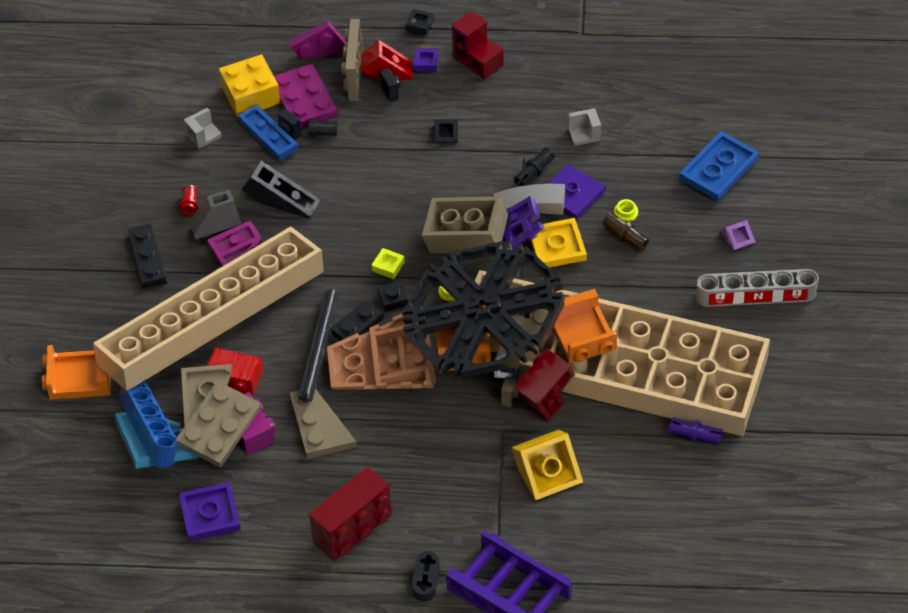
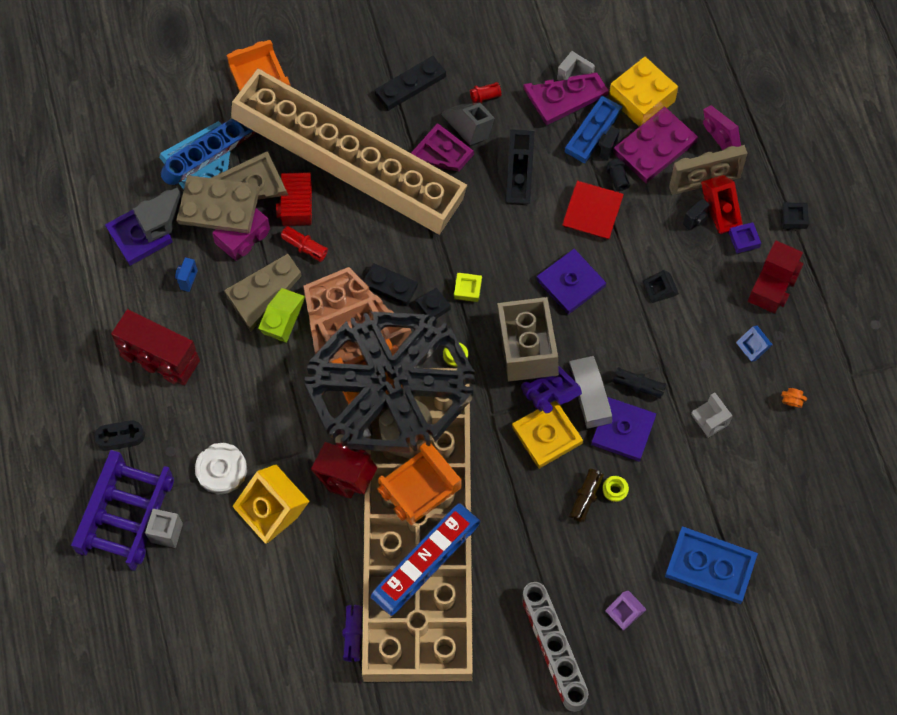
camera: 70 degrees right, 15 degrees up
black axle [298,289,339,404] -> none
none -> dark grey slope [133,188,182,243]
none -> light grey panel [145,509,183,548]
none -> blue plate [175,257,198,292]
none -> white tile [195,443,247,494]
none -> lime slope [258,288,305,343]
none -> red axle [281,226,328,262]
none -> beam [370,503,481,616]
none -> magenta wing [523,73,609,126]
none -> dark purple plate [536,249,606,315]
none -> red slope [563,181,624,240]
none -> blue plate [736,326,773,362]
none -> orange plate [781,388,807,408]

